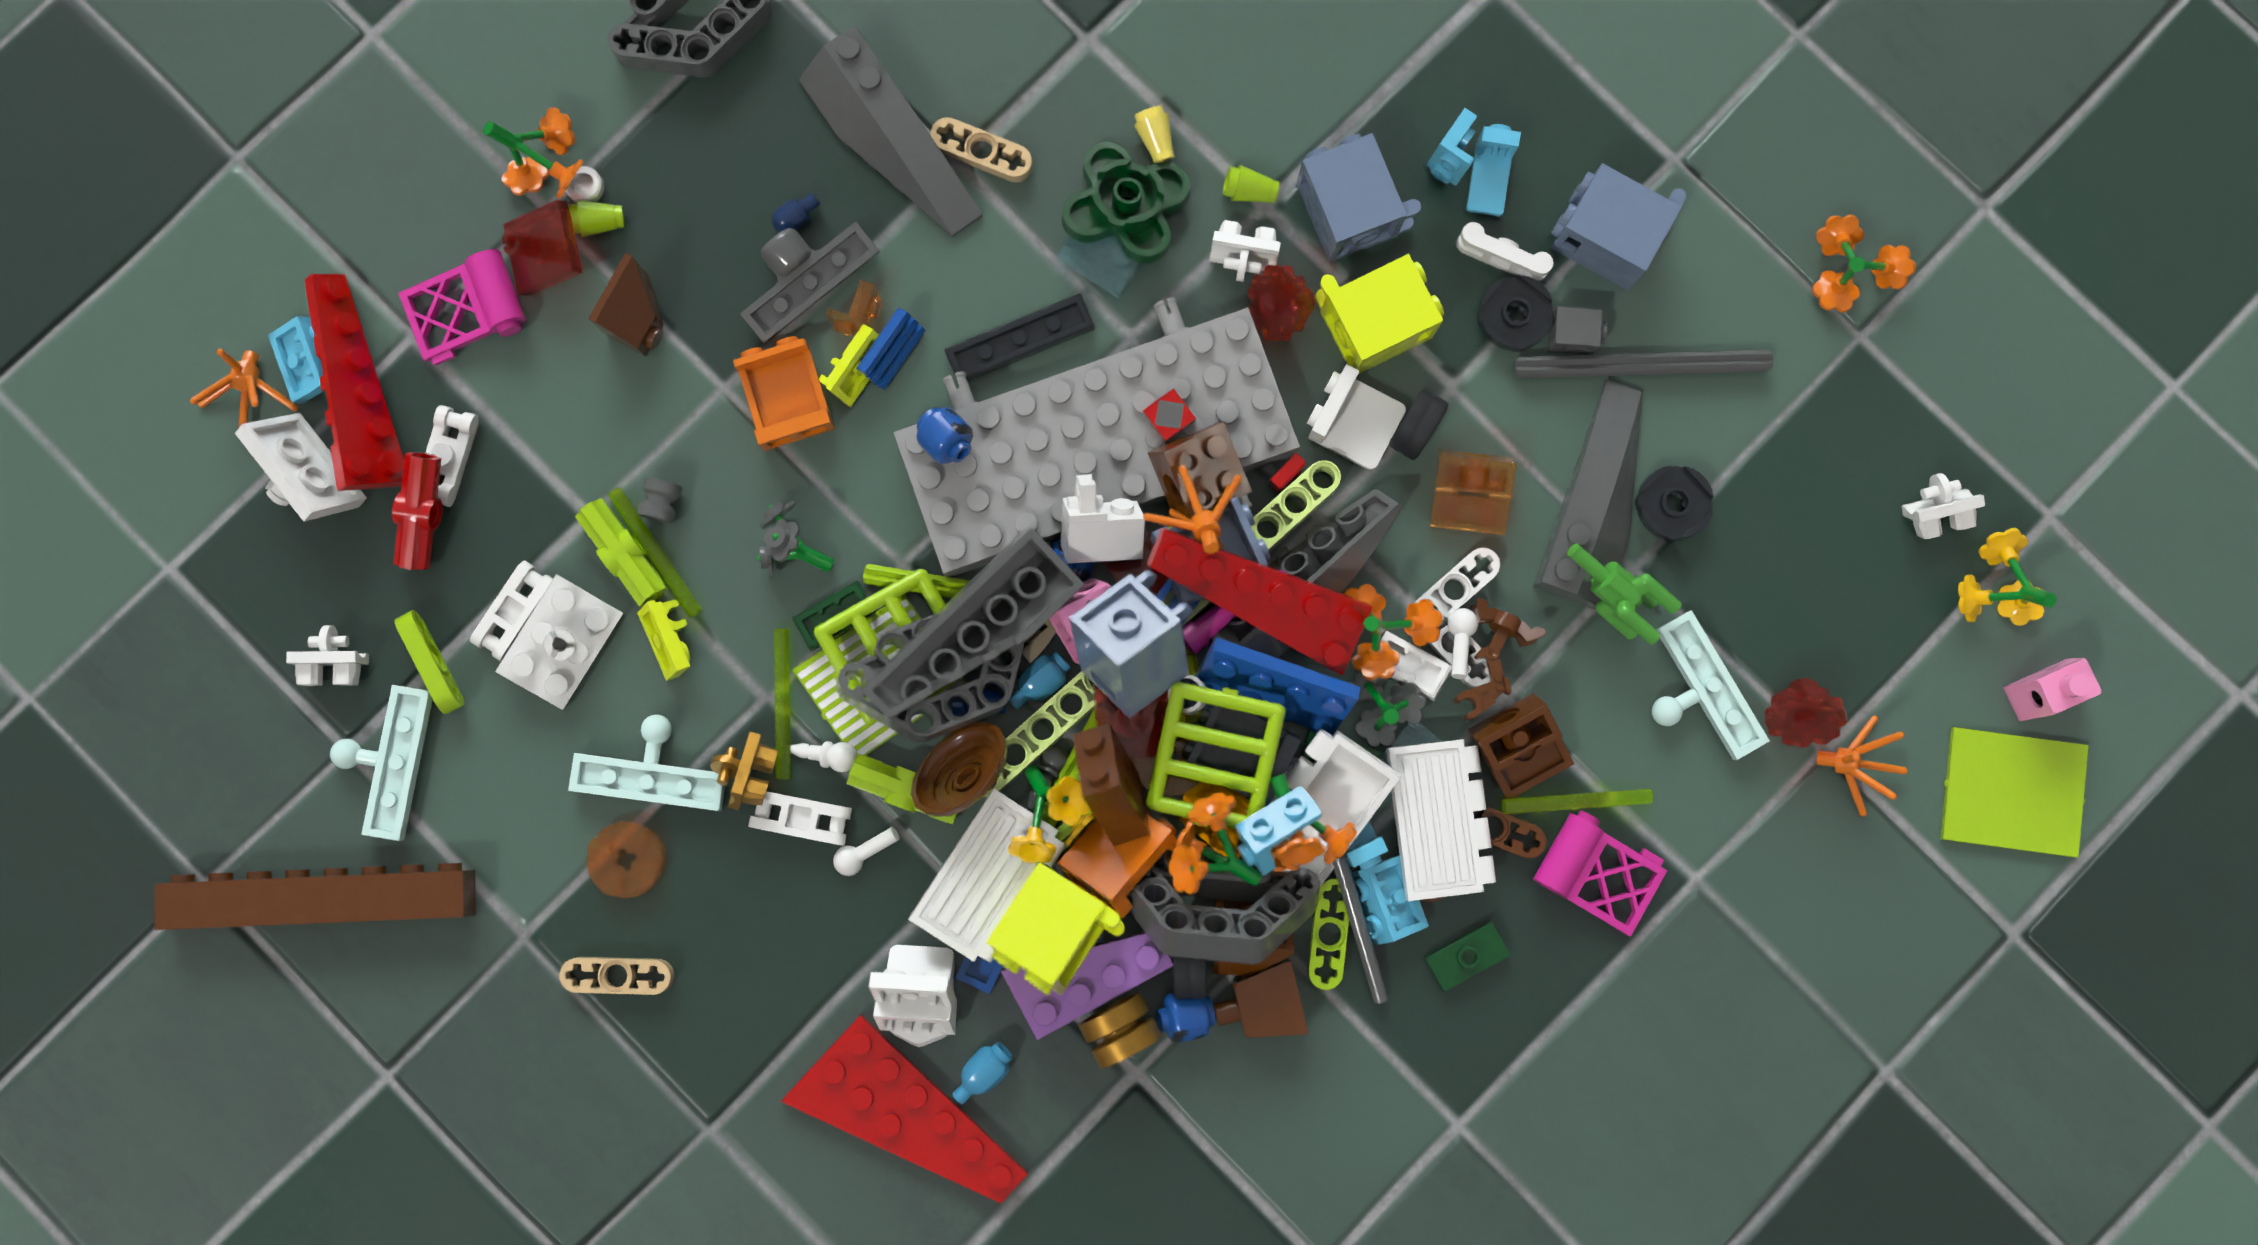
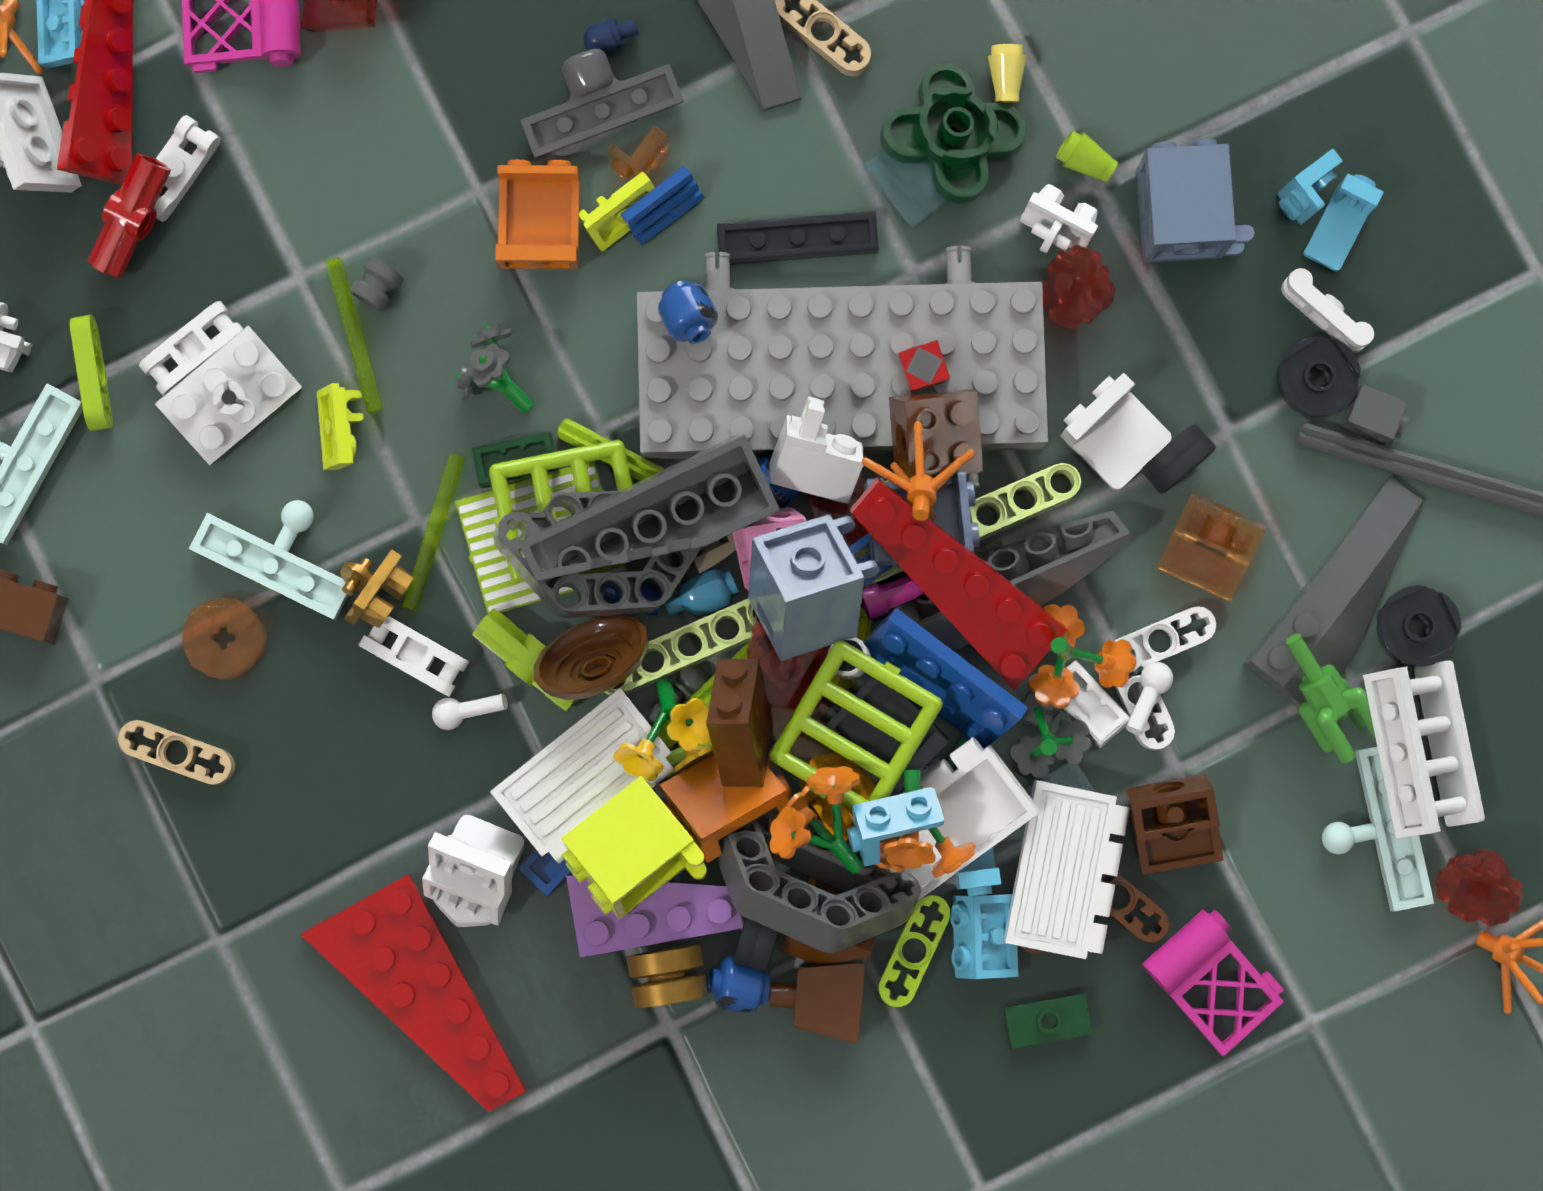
camera: 20 degrees right, 0 degrees up
lime piece [575,498,668,607] -> none
reddish brown slope [588,253,664,357] -> none
white bar [789,741,857,772] -> none
dark azure plant [952,1042,1013,1104] -> none
red tile [1268,453,1306,494] -> none
neon yellow container [1315,254,1444,374] -> none
dark grey bar [1332,855,1389,1004] -> none
reddish brown piece [1453,598,1546,721] -> none
clear neon green bar [1502,788,1653,814] -> none
sand blue container [1551,163,1686,291] -> none
none -> white fence [1363,660,1485,839]

